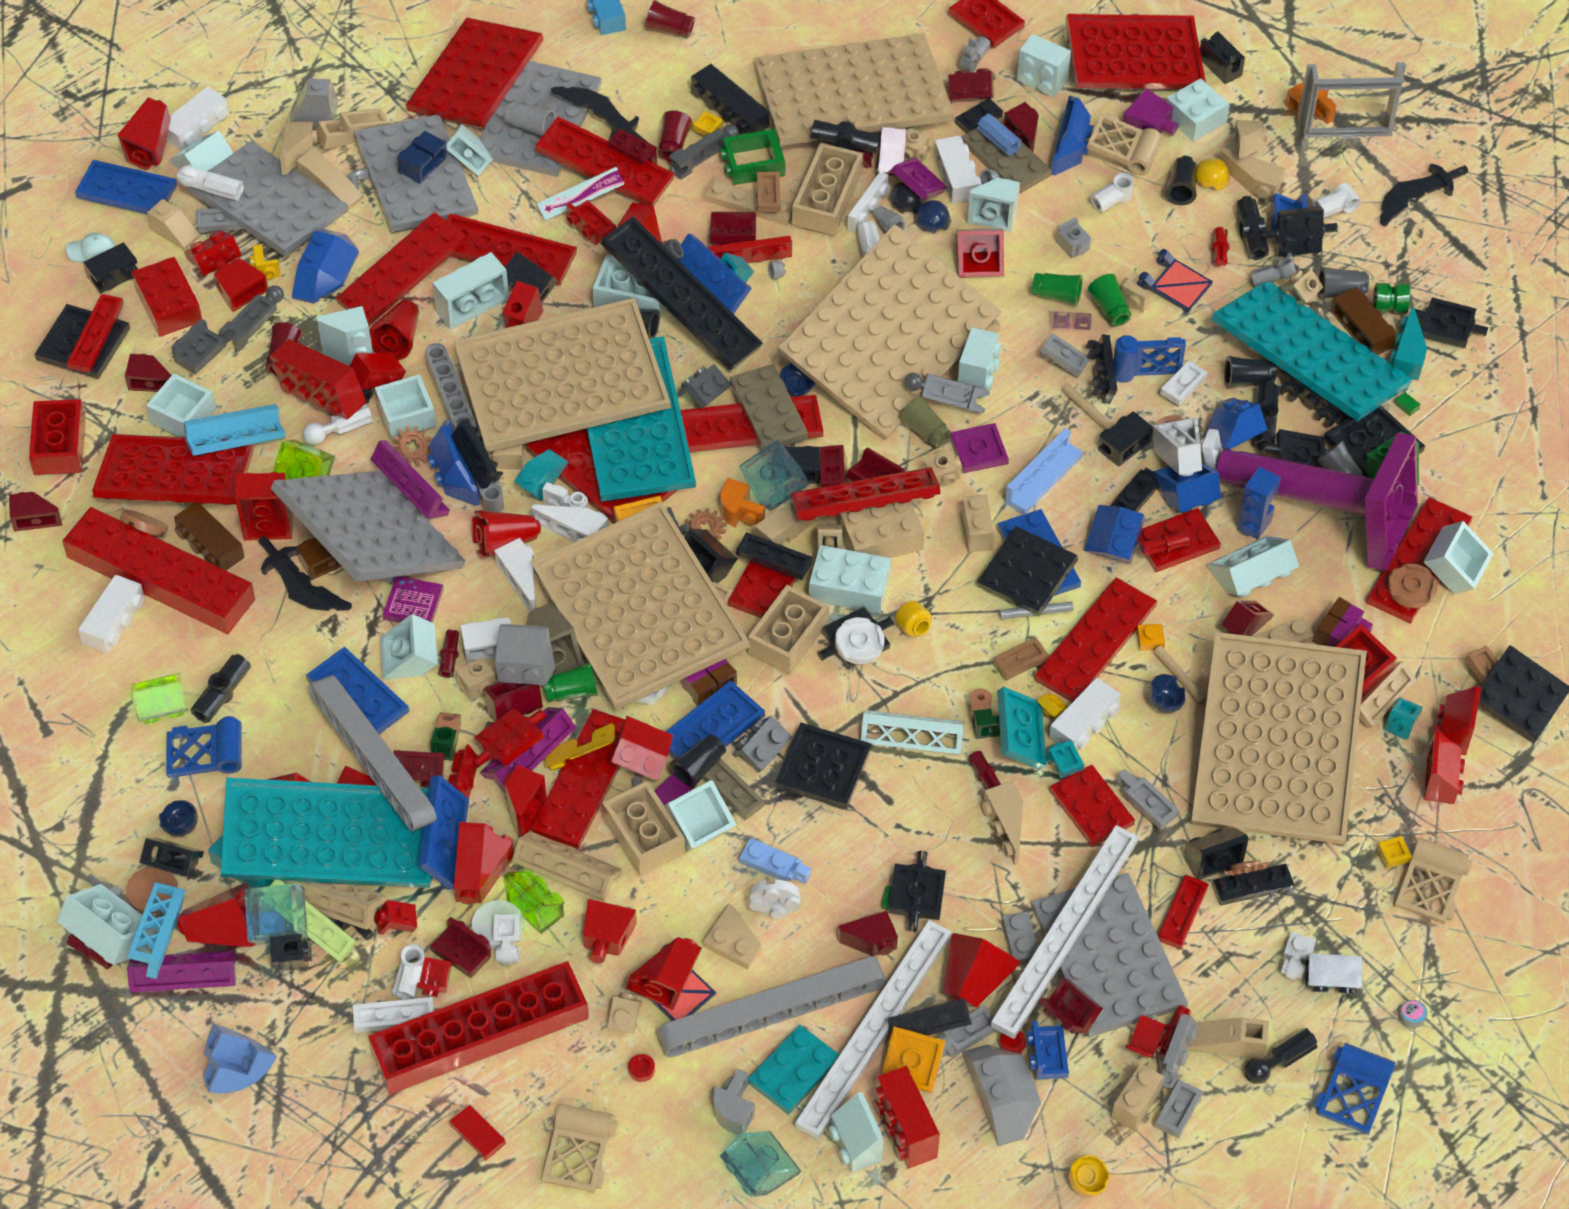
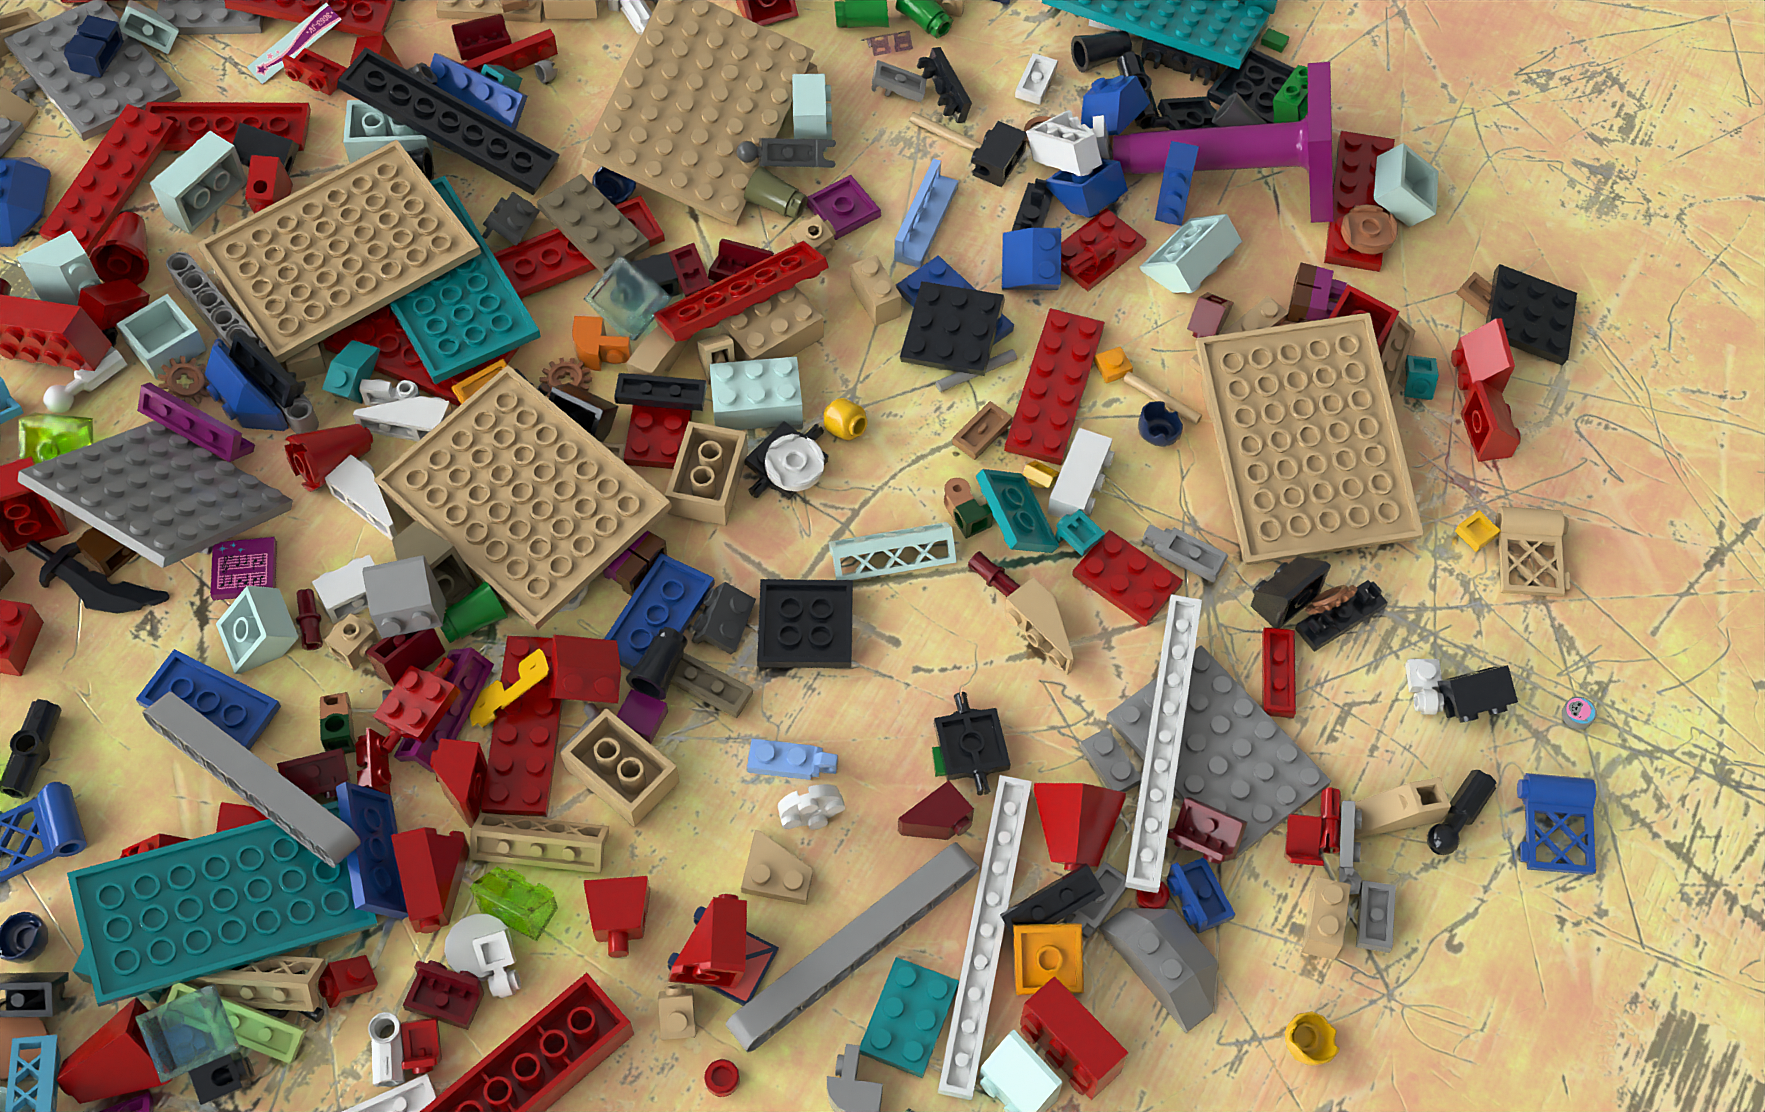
camera: 20 degrees left, 5 degrees up
light aqua piece [664,780,736,852] -> none
blue piece [1113,335,1186,383] -> none

